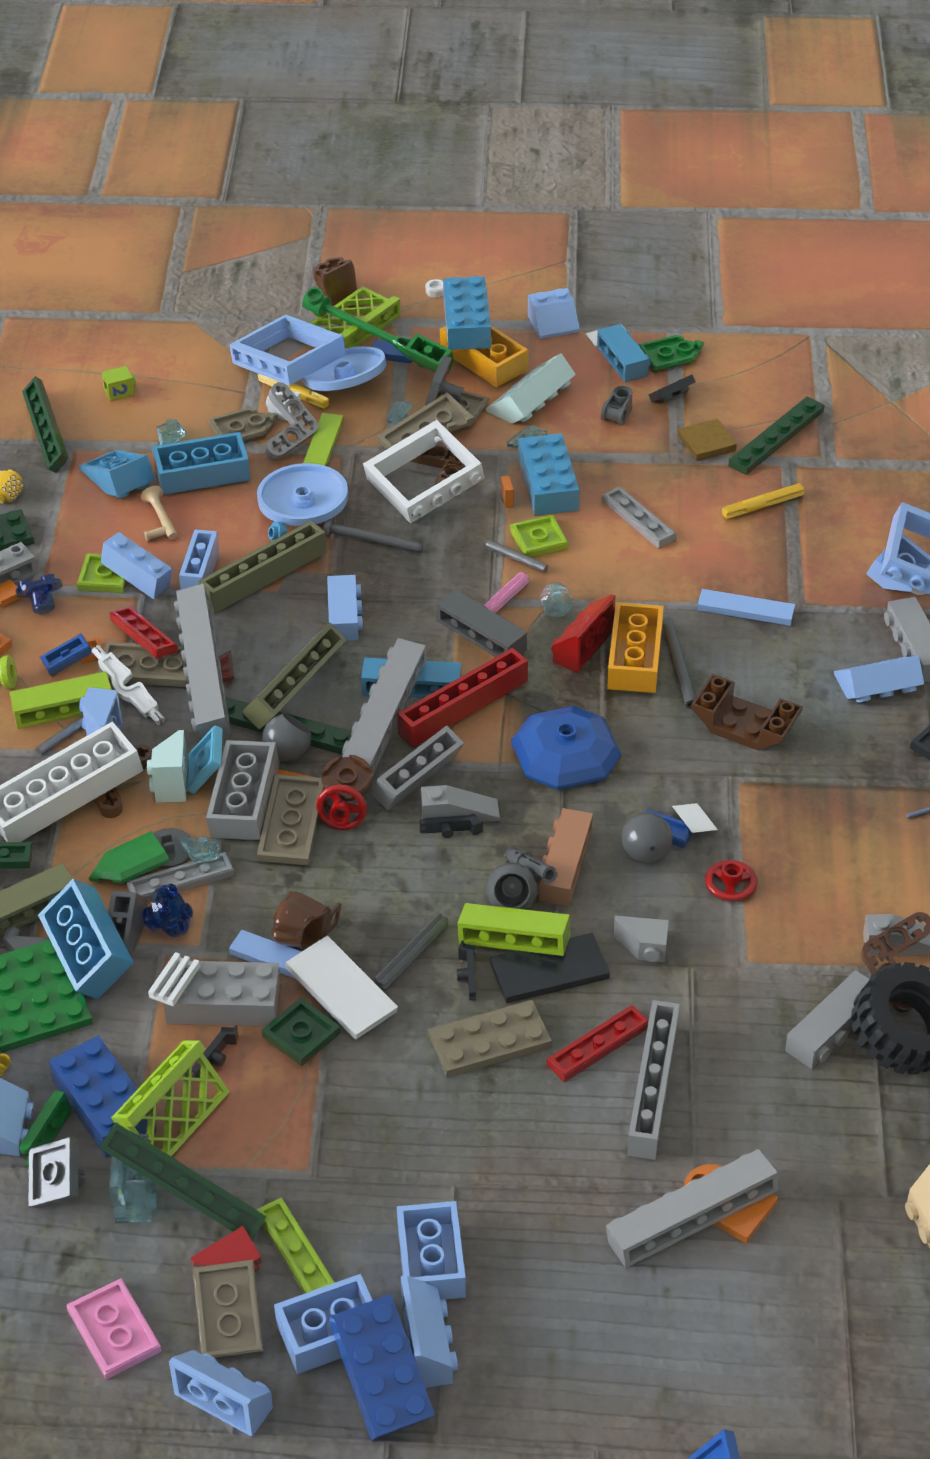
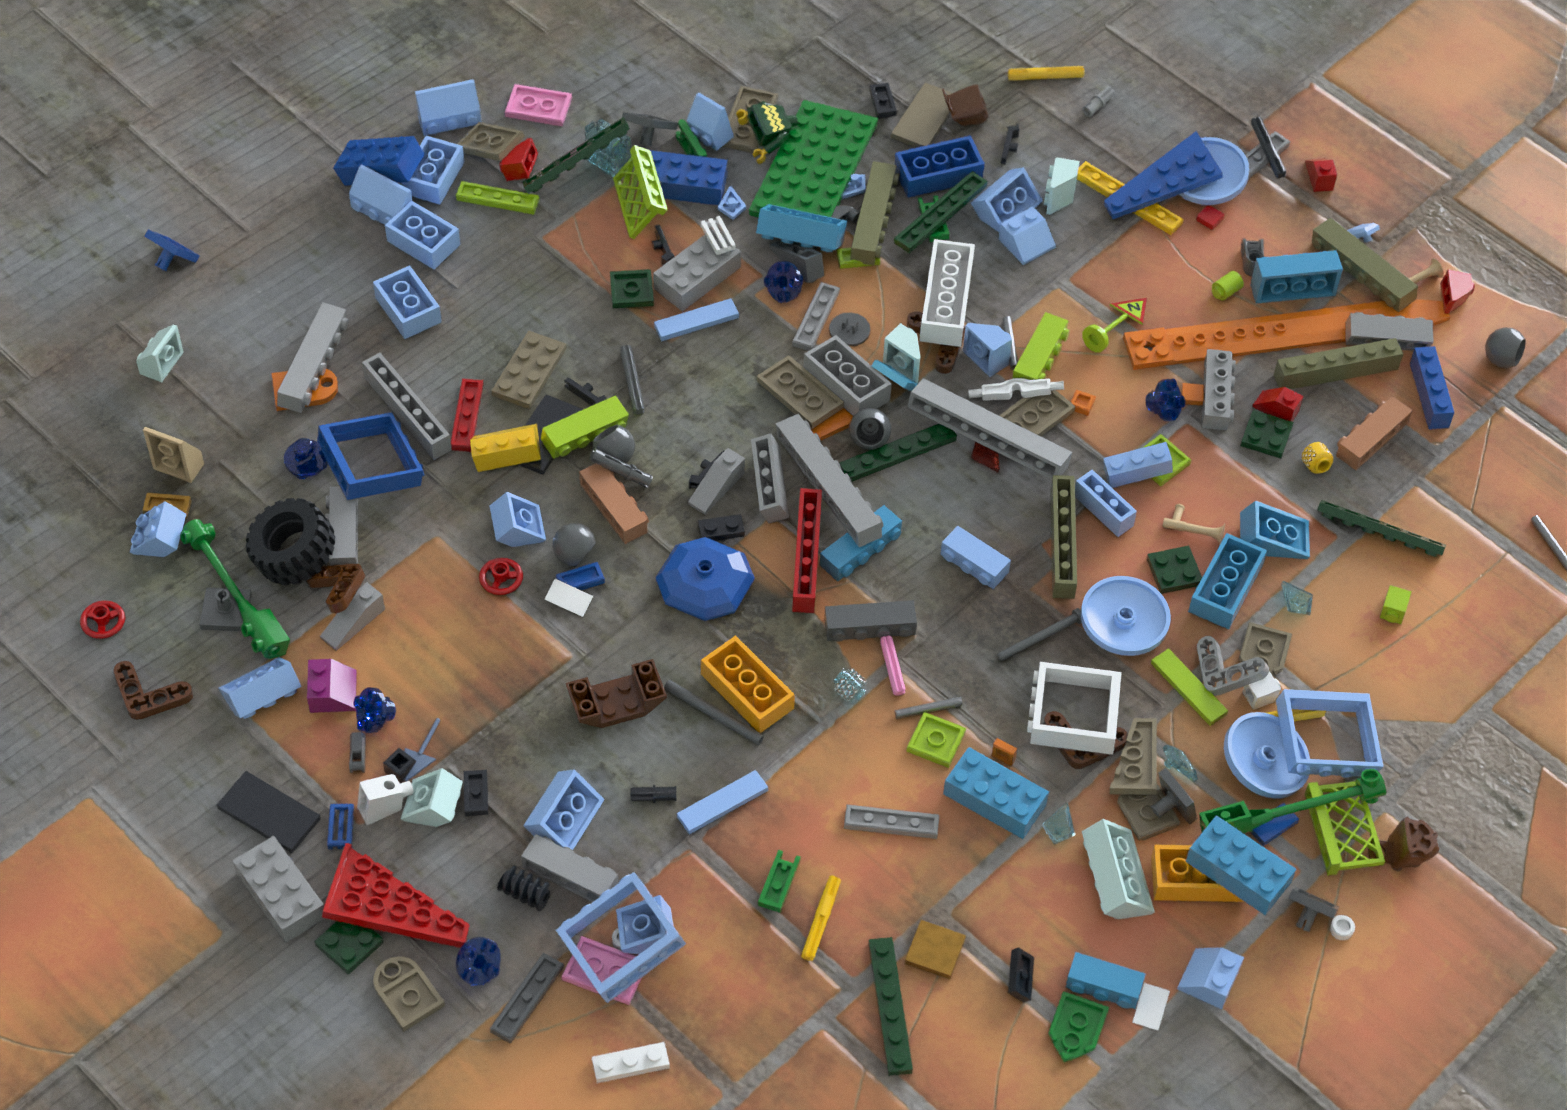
camera: 130 degrees right, 10 degrees up
blue tile [40,633,92,676] -> none
green tile [89,831,170,883] -> none
red tile [110,606,178,659] -> none
clear light blue piece [179,836,219,863] -> none
olive brick [242,623,347,729] -> none
dark azure plate [268,521,287,542] -> none
reddish brown piece [271,891,342,950] -> none
white tile [285,935,398,1040] -> none
red piece [316,784,367,830] -> none
reddish brown tile [322,755,373,801] -> none
red slope [551,594,616,673] -> none
dark grey piece [601,385,633,425] -> none
light grey slope [614,915,669,962] -> none
none -> light aqua slope [137,324,184,382]
none -> clear blue plate [284,438,328,479]
none -> blue window [317,412,425,500]
none -> light blue brick [373,265,441,339]
none -> yellow slope [470,424,541,472]
none -> light blue slope [490,492,546,547]
none -> black axle [630,785,677,803]
none -> black plate [698,514,745,541]
none -> light blue piece [718,186,746,220]
none -> green hinge [758,850,801,913]
none -> dark green plate [1147,546,1202,594]
none -> dark grey tile [1289,887,1339,932]

